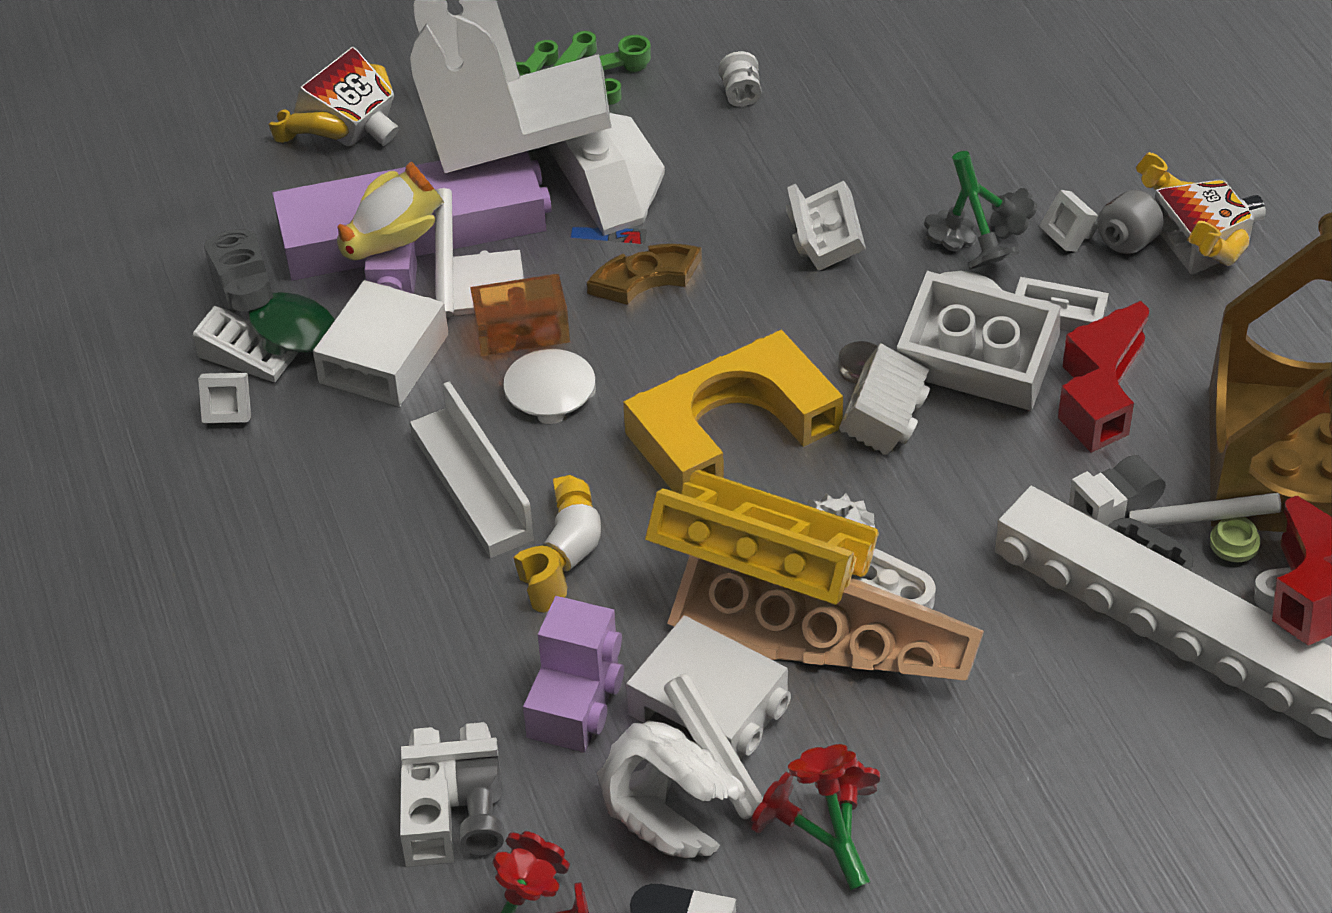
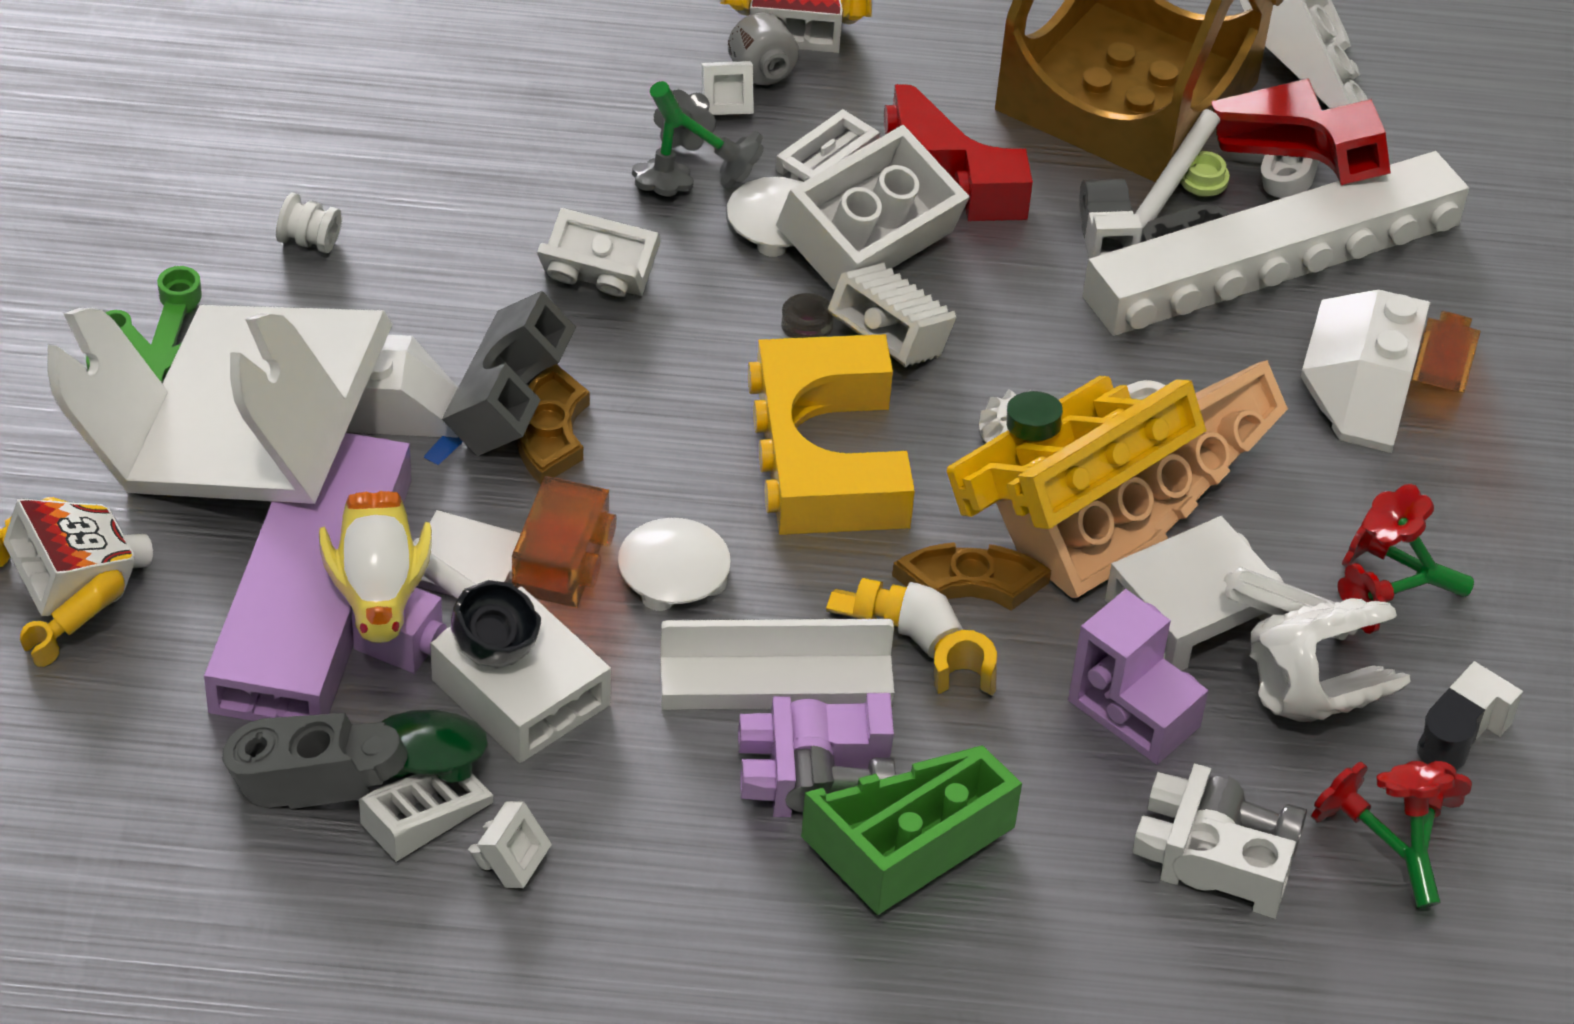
camera: 70 degrees left, 0 degrees up
none -> dark grey arch [442,291,576,456]
none -> black hair [451,580,541,668]
none -> lavender hips [738,693,896,817]
none -> bright green wedge [801,745,1022,915]
none -> pearl gold tile [892,542,1051,611]
none -> dark green tile [1006,391,1063,441]
none -> white wedge [1301,289,1430,453]
none -> clear orange slope [1412,311,1481,394]

